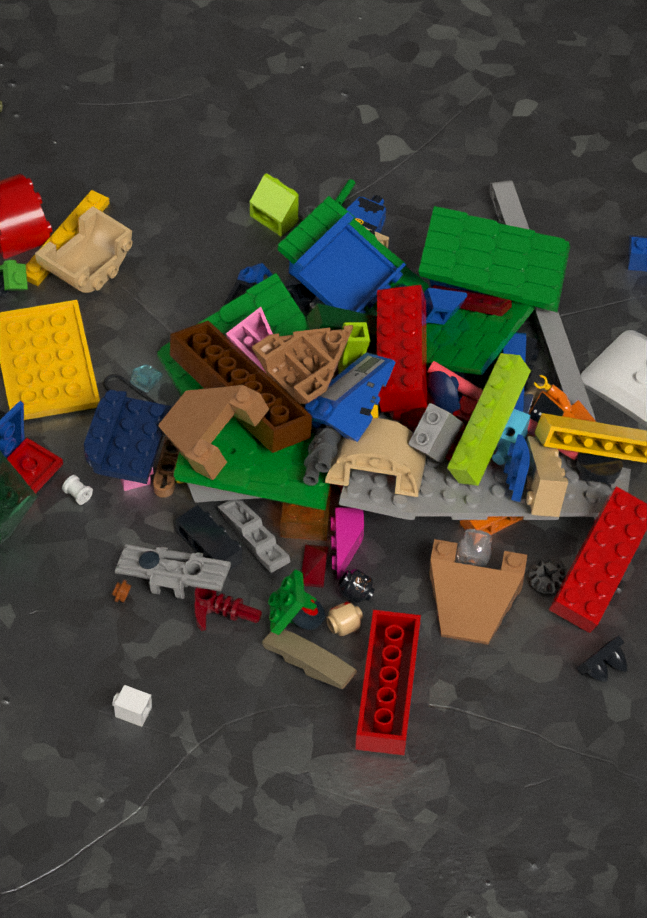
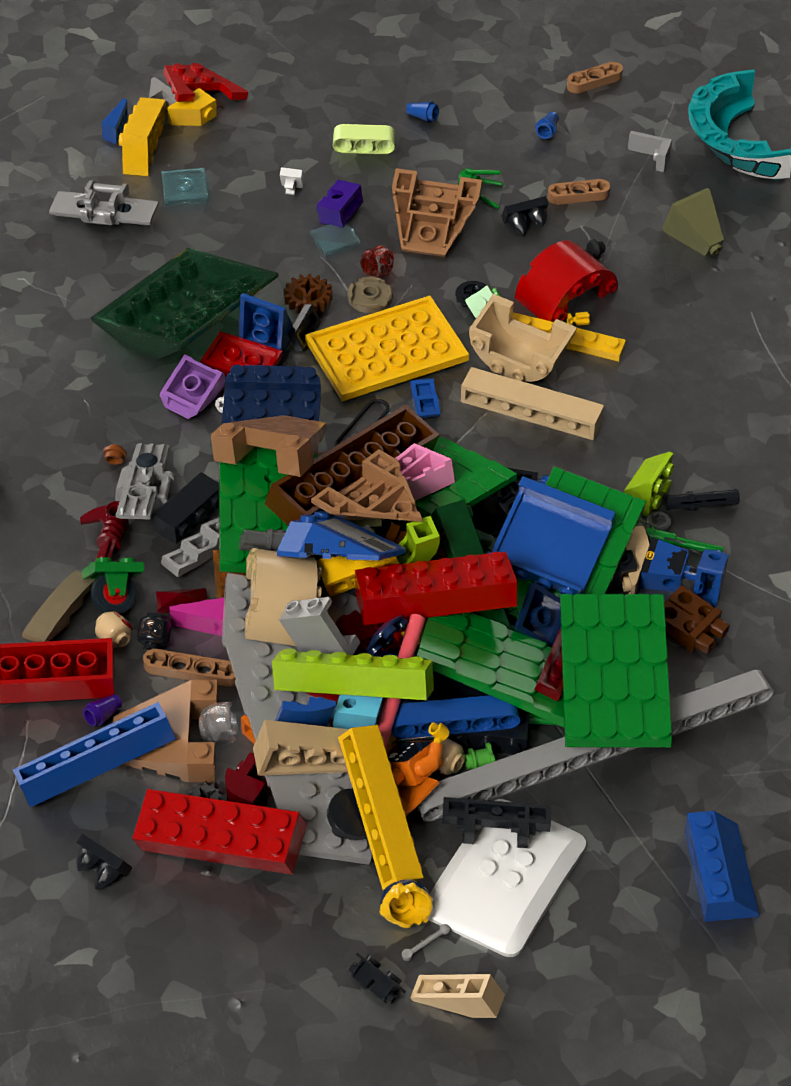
camera: 80 degrees right, 5 degrees down
blue slope [424,288,467,325] -> none
none -> blue brick [13,702,176,807]
none -> dark purple cone [83,694,122,726]
none -> medium nougat beam [143,649,236,687]
none -> medium lavender slope [160,354,226,419]
none -> dark red brick [225,752,266,806]
none -> blue slope [410,378,441,418]
none -> black hinge [442,797,551,848]
none -> tan brick [461,367,604,440]
none -> bright green brick [465,742,495,770]
none -> yellow piece [567,312,590,326]
none -> reddish brown hips [664,585,730,654]
none -> black pin [665,489,740,511]
none -> blue torso [693,549,729,608]

